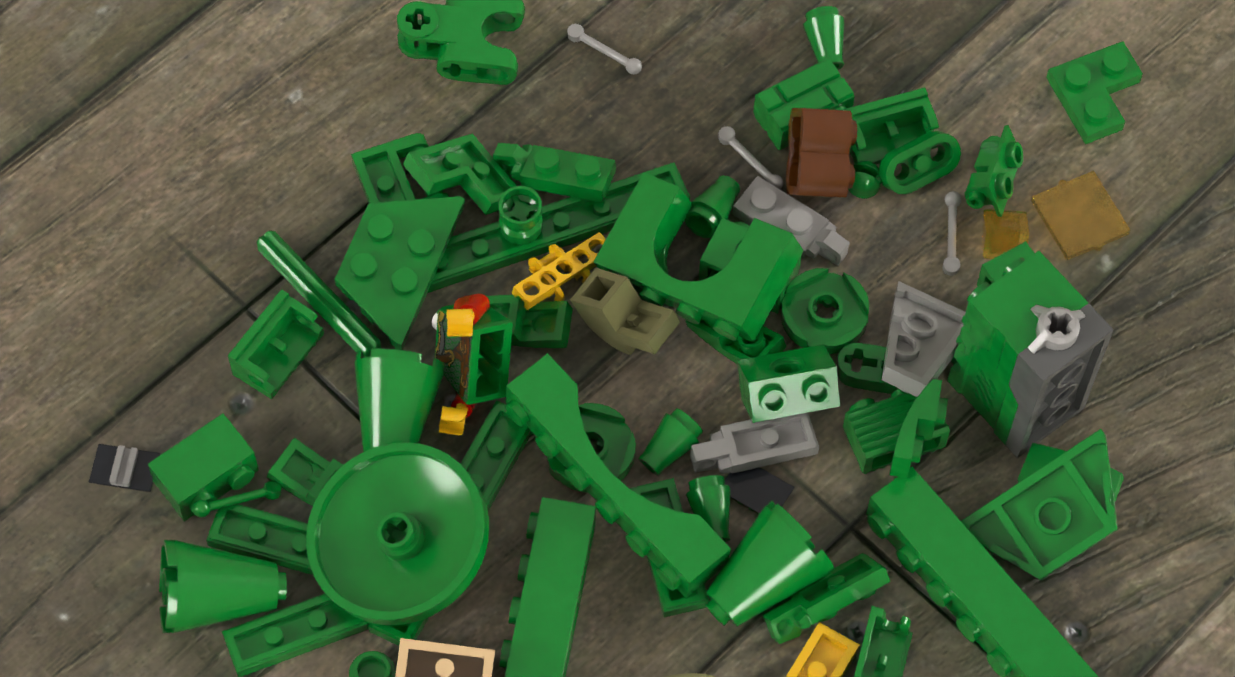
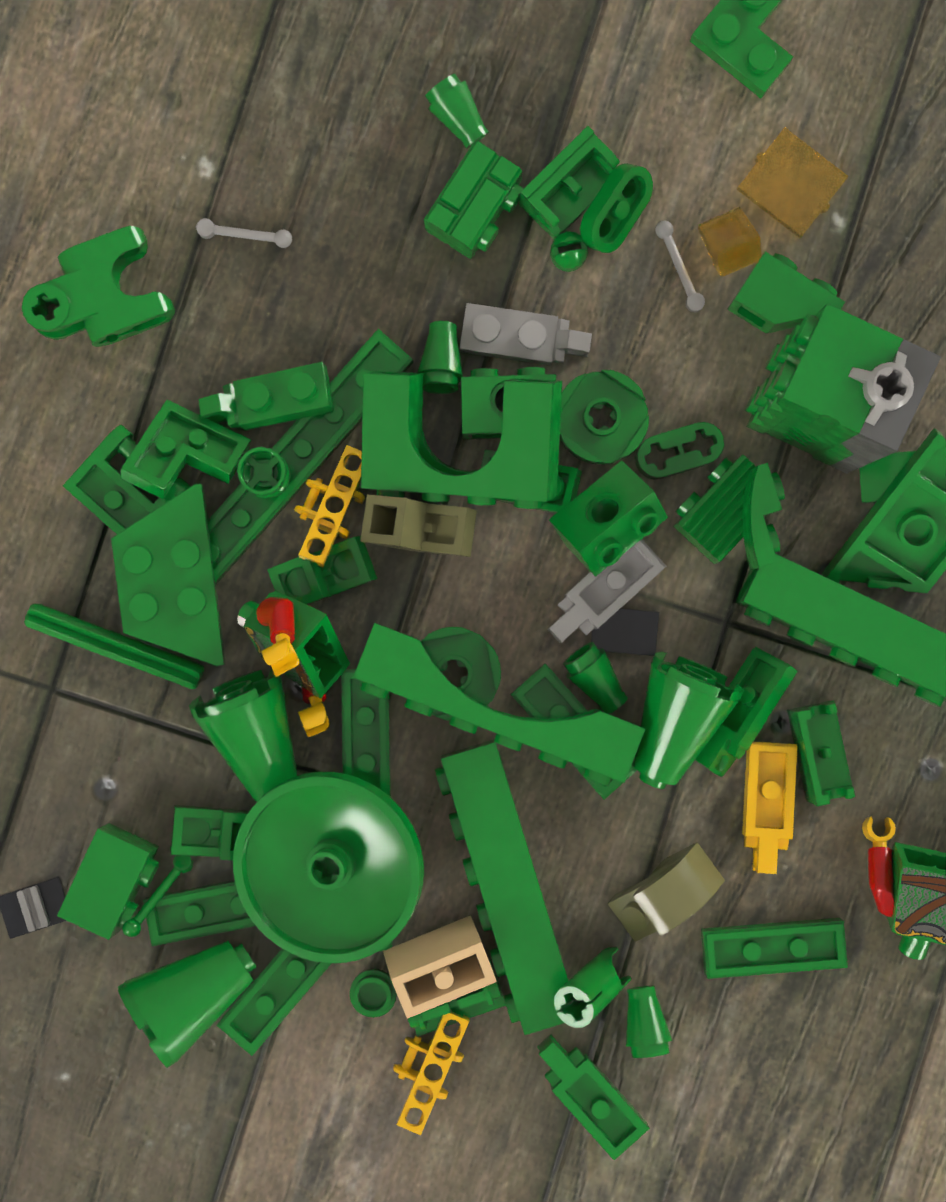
camera: 25 degrees left, 25 degrees up
green hinge [228,289,324,399] -> none
green cone [638,408,703,476] -> none
light grey hinge [718,126,784,189] -> none
reddish brown brick [786,108,857,197] -> none
light grey wing [881,281,966,397] -> none
green hinge [964,125,1023,217] -> none

